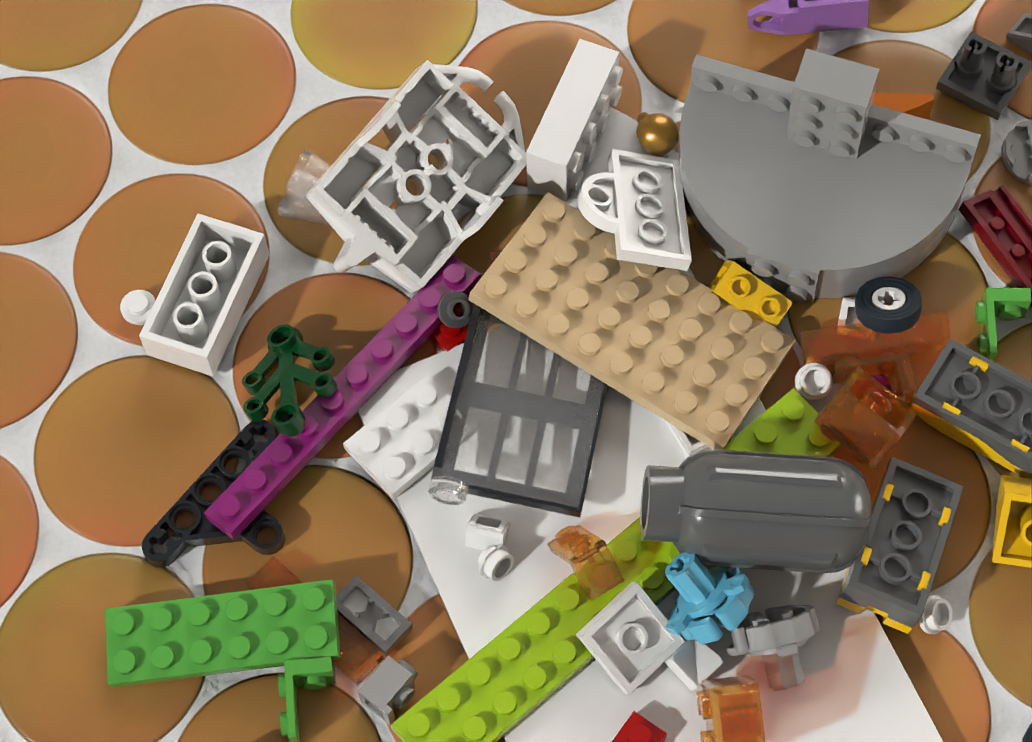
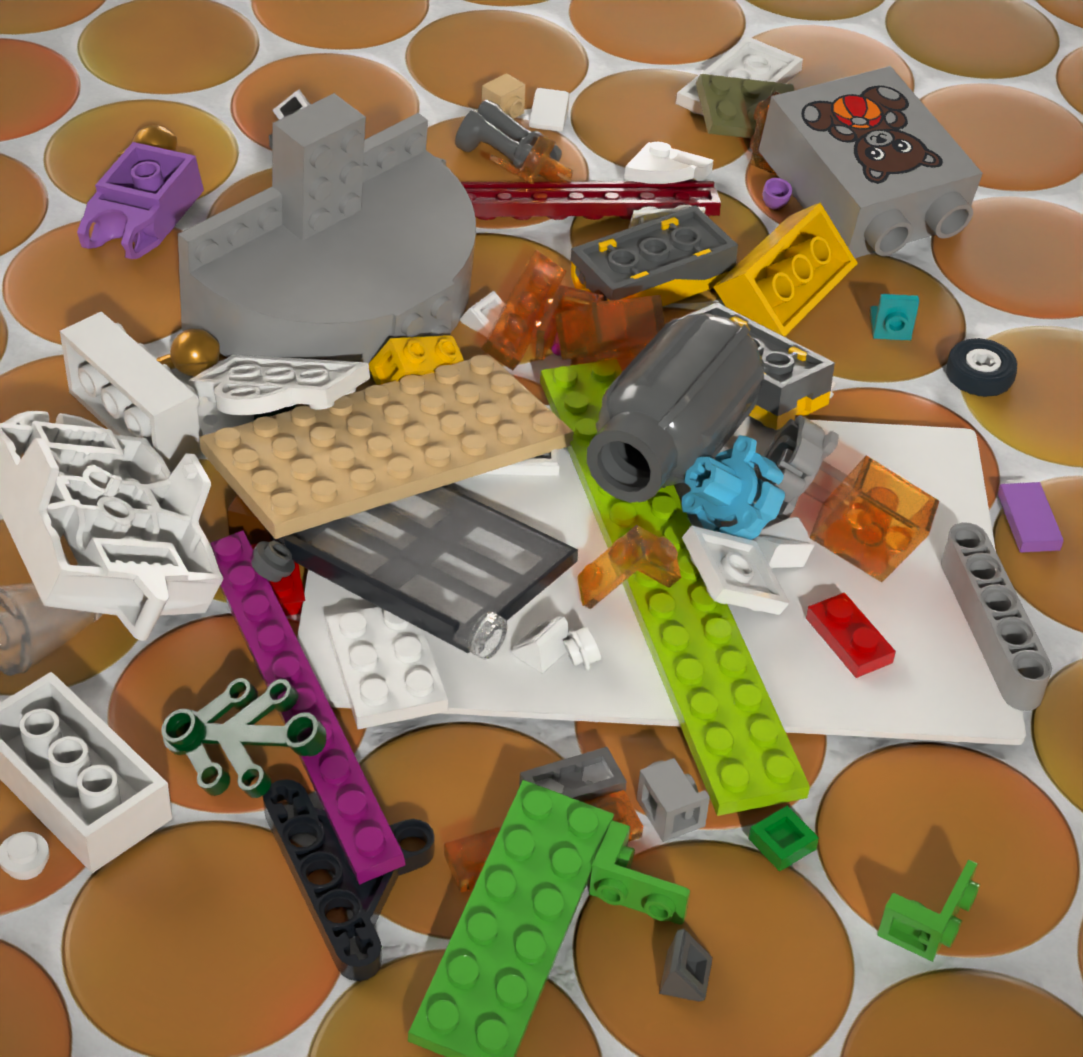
camera: 70 degrees left, 20 degrees down
white plate [795,363,832,400] -> none
black bush [855,276,922,334] -> none
bright green bracket [975,288,1031,362] -> none

